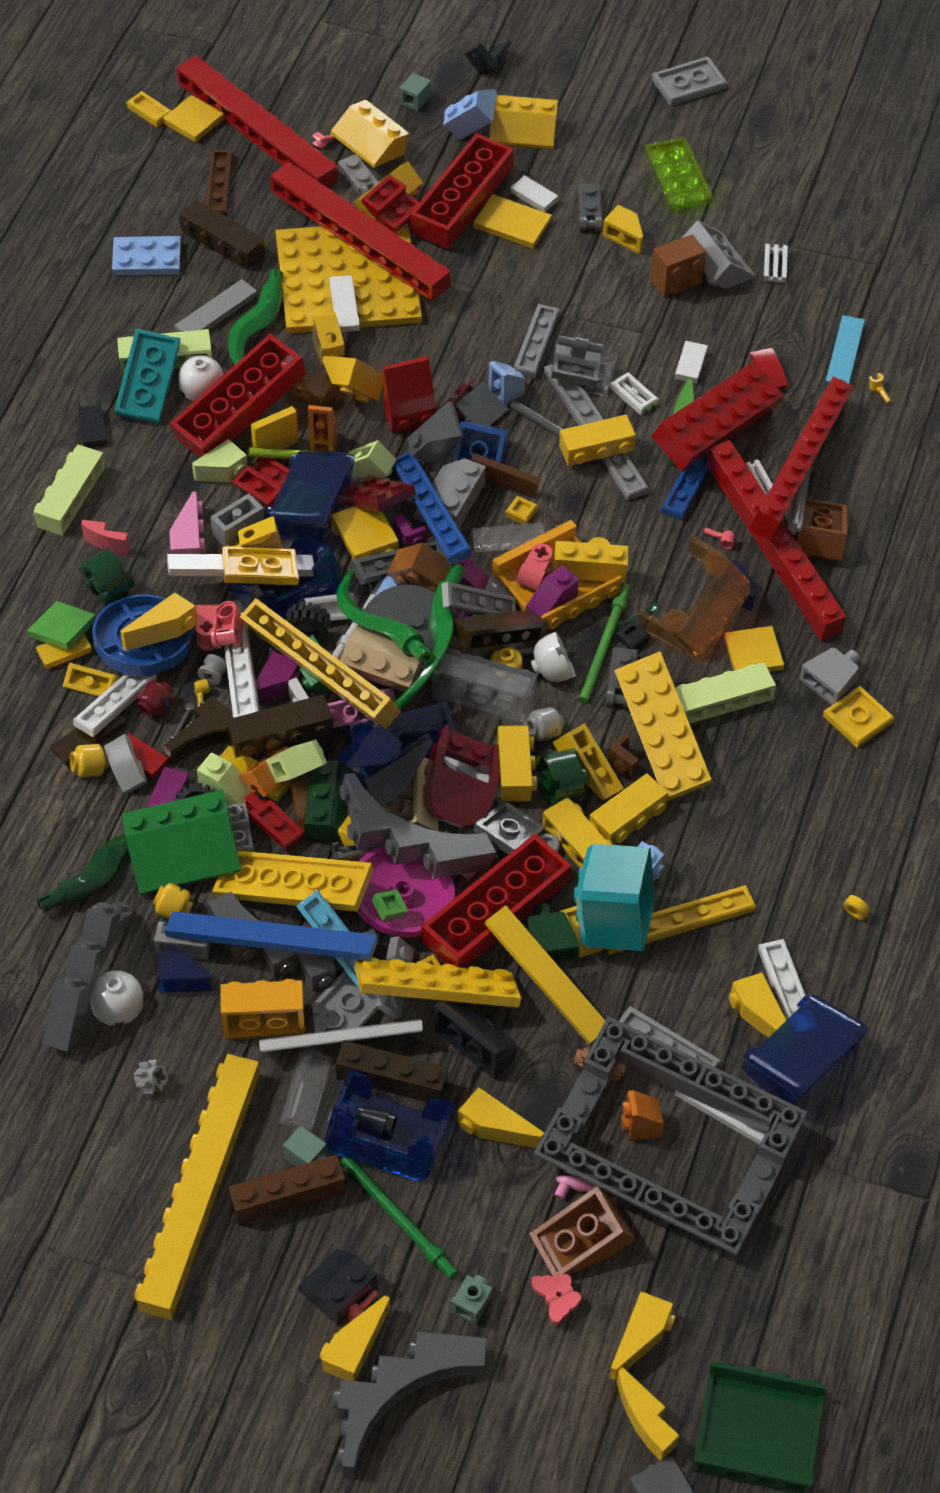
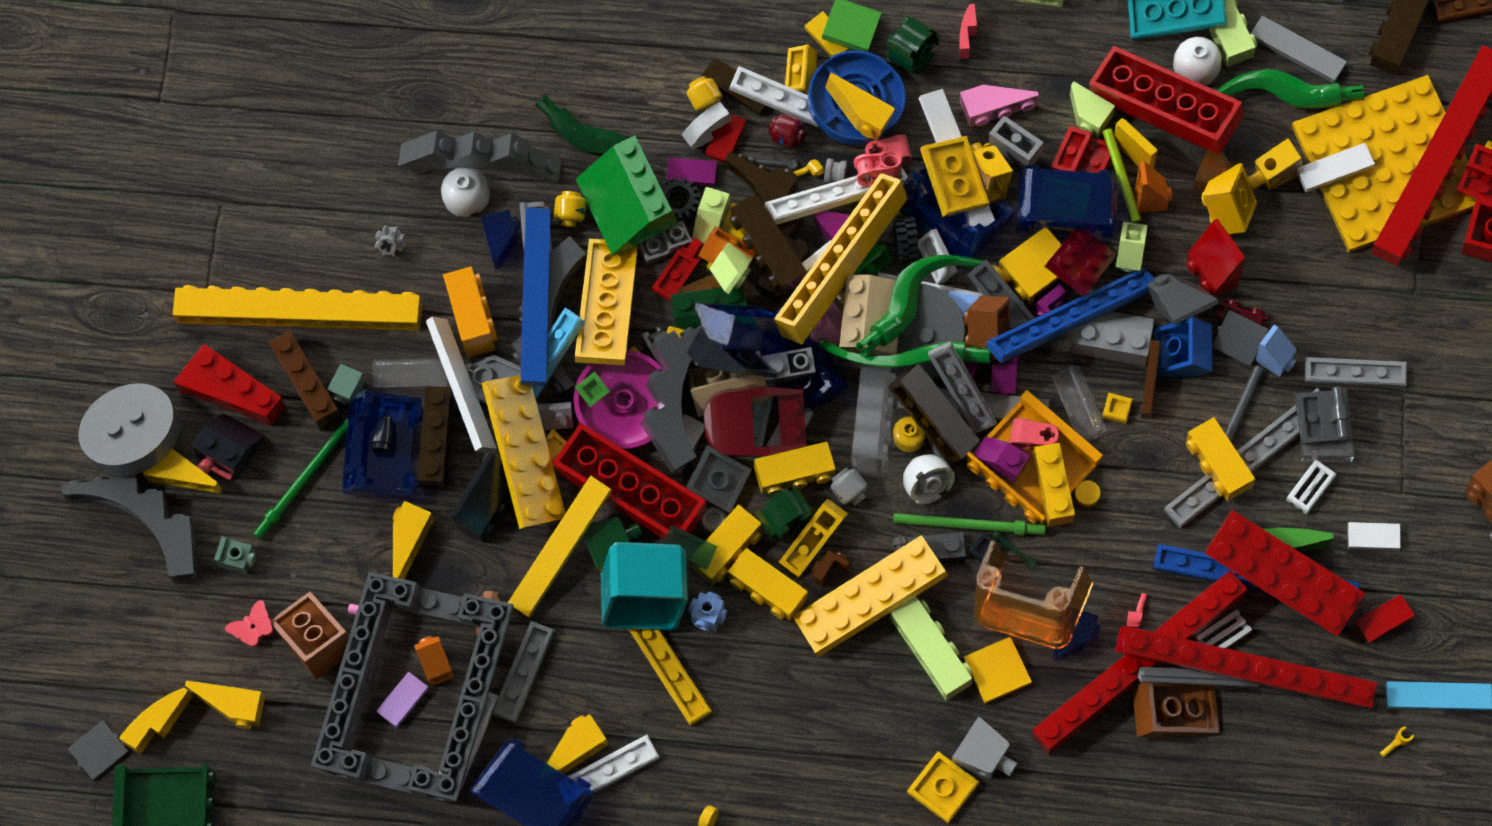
camera: 85 degrees right, 15 degrees up
none -> brick [78,383,180,476]
none -> red wedge [173,344,286,426]
none -> lavender tile [376,672,429,728]
none -> clear green tile [663,525,717,571]
none -> light grey slope [762,347,816,385]

